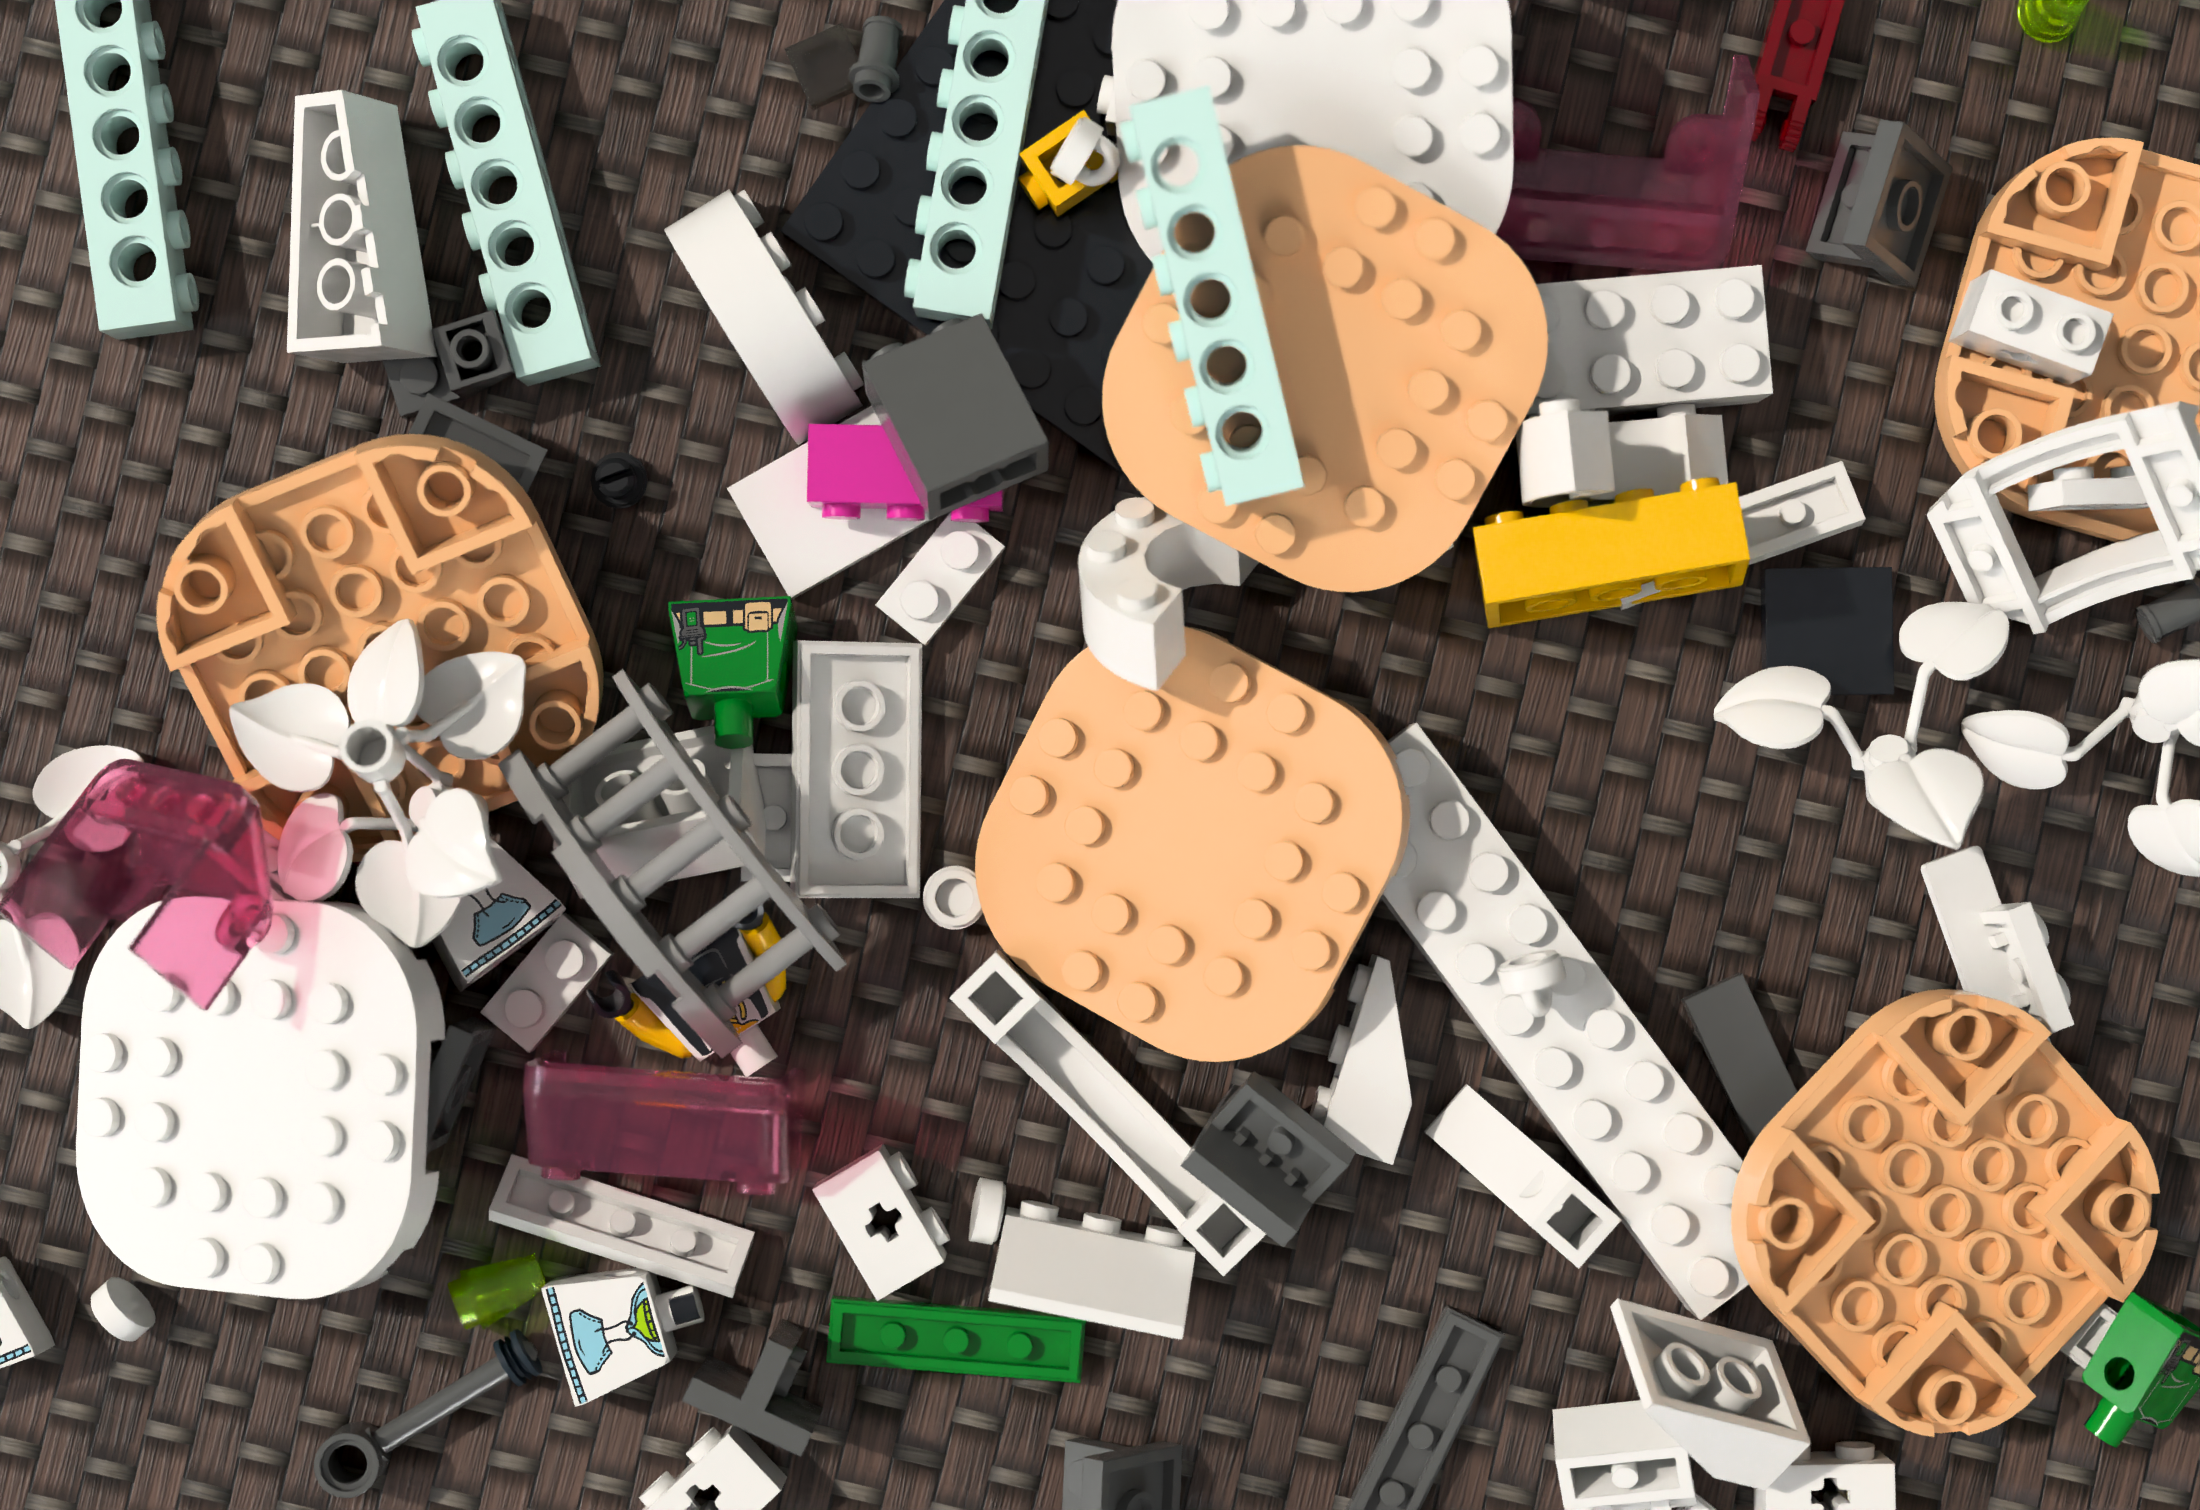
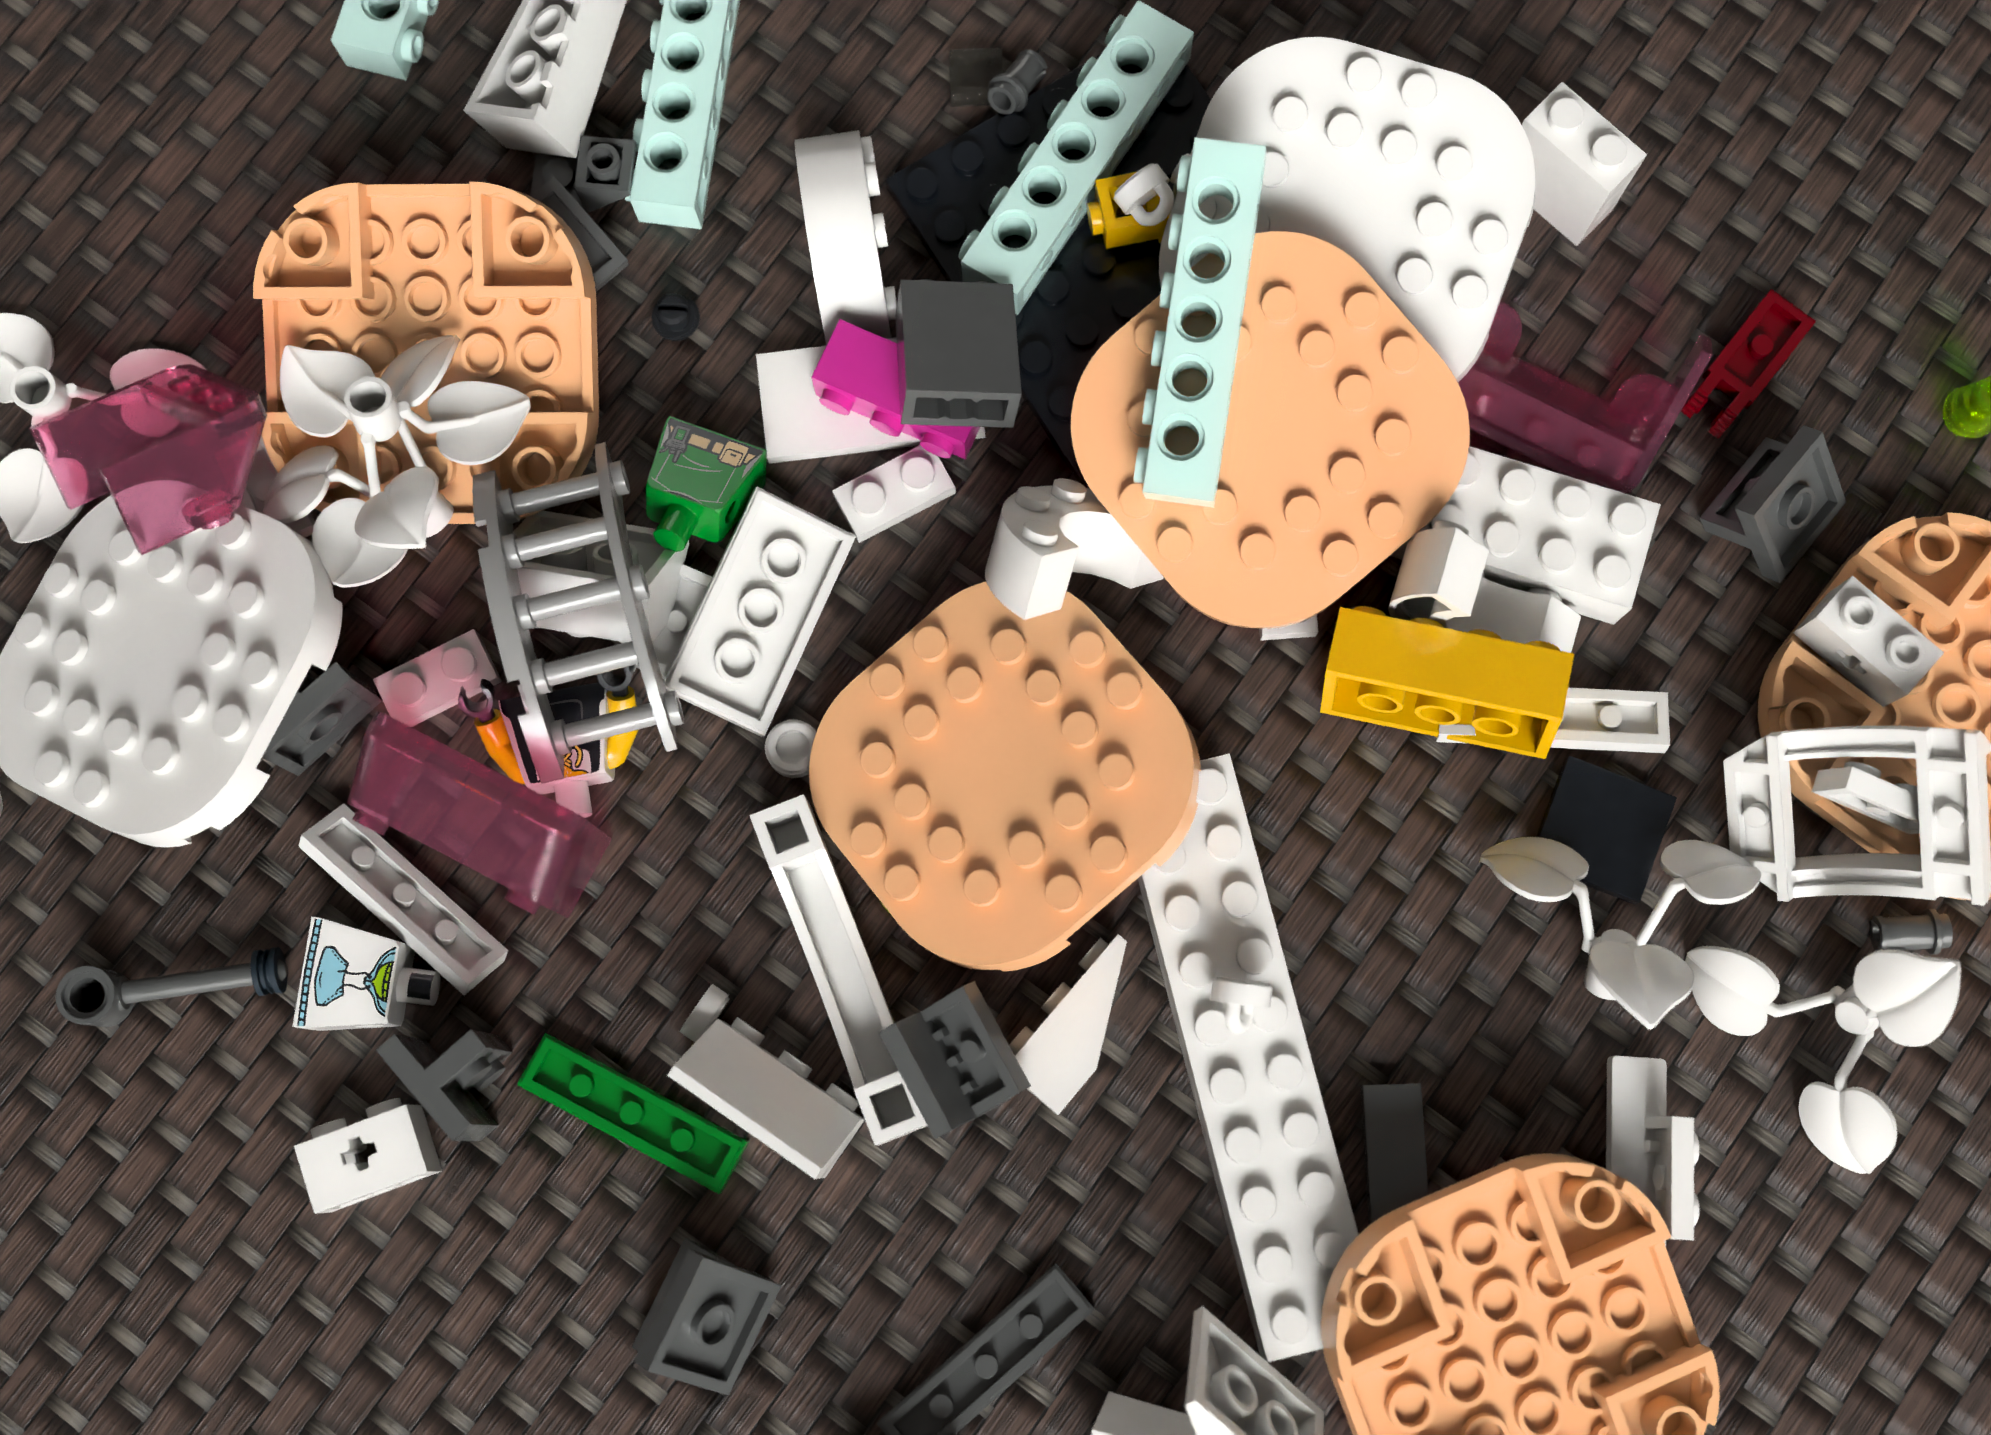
camera: 30 degrees right, 10 degrees down
white torso [432,839,566,992] -> none
clear neon green cone [447,1253,547,1330] -> none
white brick [812,1144,950,1301] -> none
white slope [1424,1084,1621,1269] -> none

